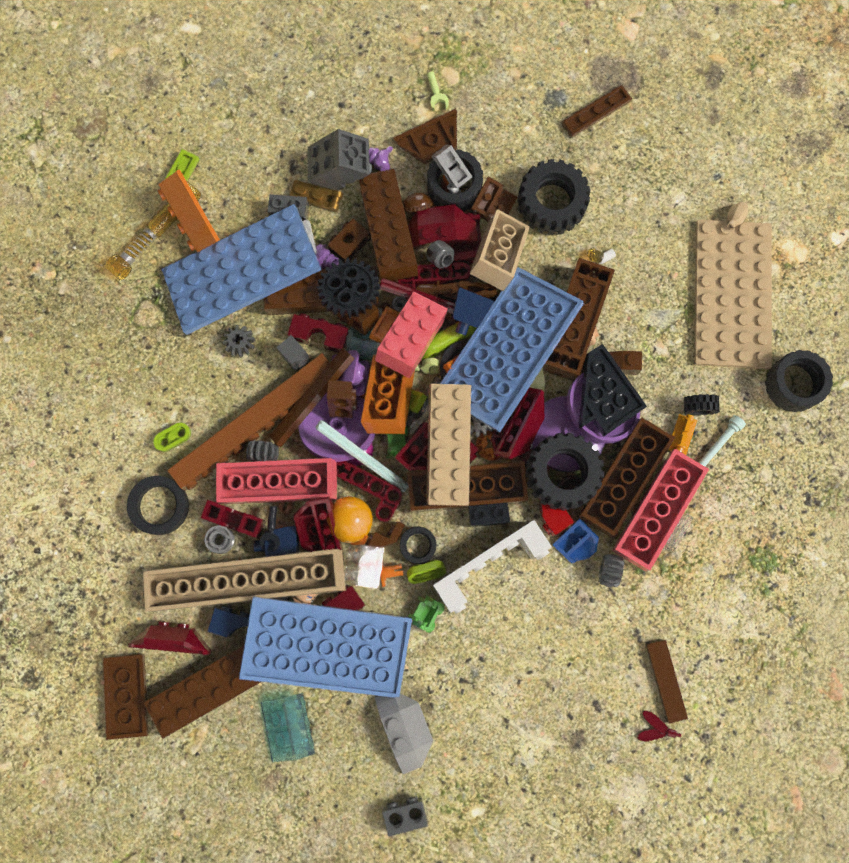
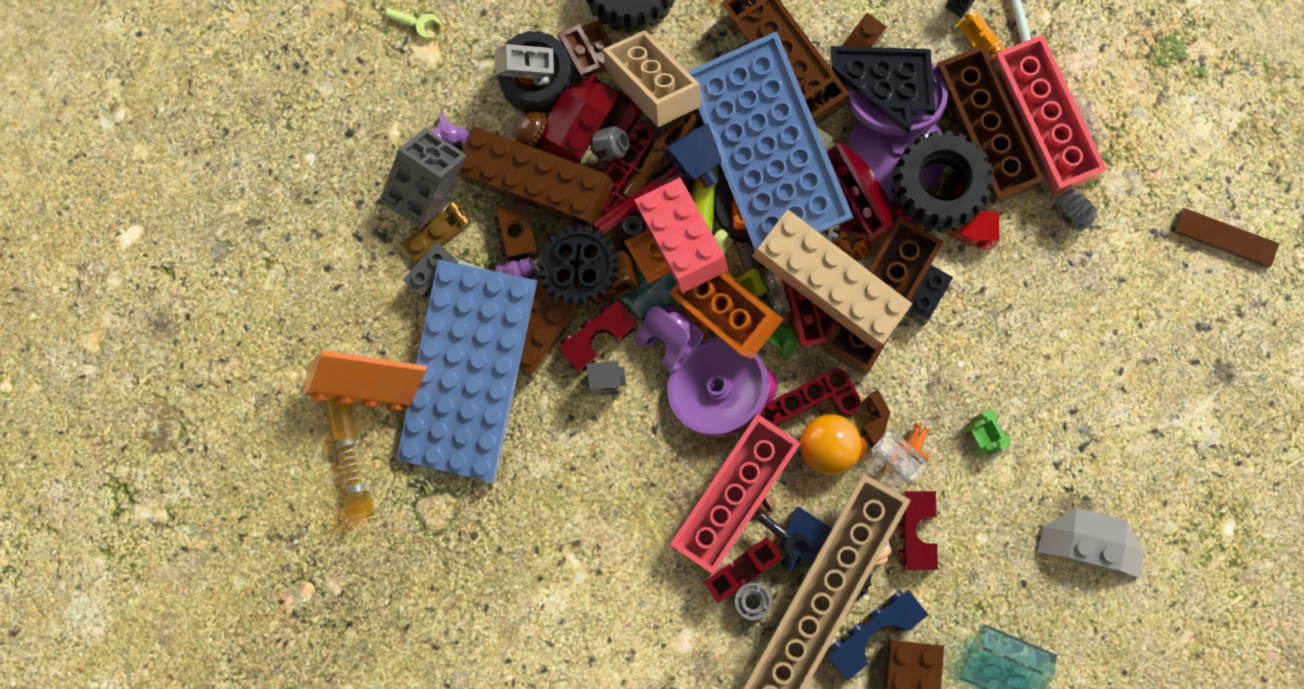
camera: 50 degrees left, 0 degrees up
black tyre [127,476,189,535] -> none
lime plate [153,423,191,452] -> none
lime plate [165,149,200,181] -> none
dark orange brick [167,354,330,491] -> none
dark grey gear [223,325,256,358] -> none
medium blue plate [239,596,412,698] -> none
dark grey gear [246,440,279,462] -> none
reddish brown tile [270,348,355,448] -> none
dark red wedge [293,497,344,561] -> none
light aqua axle [316,420,409,492] -> none
reddish brown brick [327,381,357,418] -> none
dark grey brick [383,796,428,837] -> none
reddish brown wing [393,109,457,165] -> none
black tyre [400,526,437,564] -> none
lime plate [407,560,446,584] -> none
white plate [433,520,552,614] -> none
blue slope [553,519,599,563] -> none
dark red piece [637,710,682,742] -> none

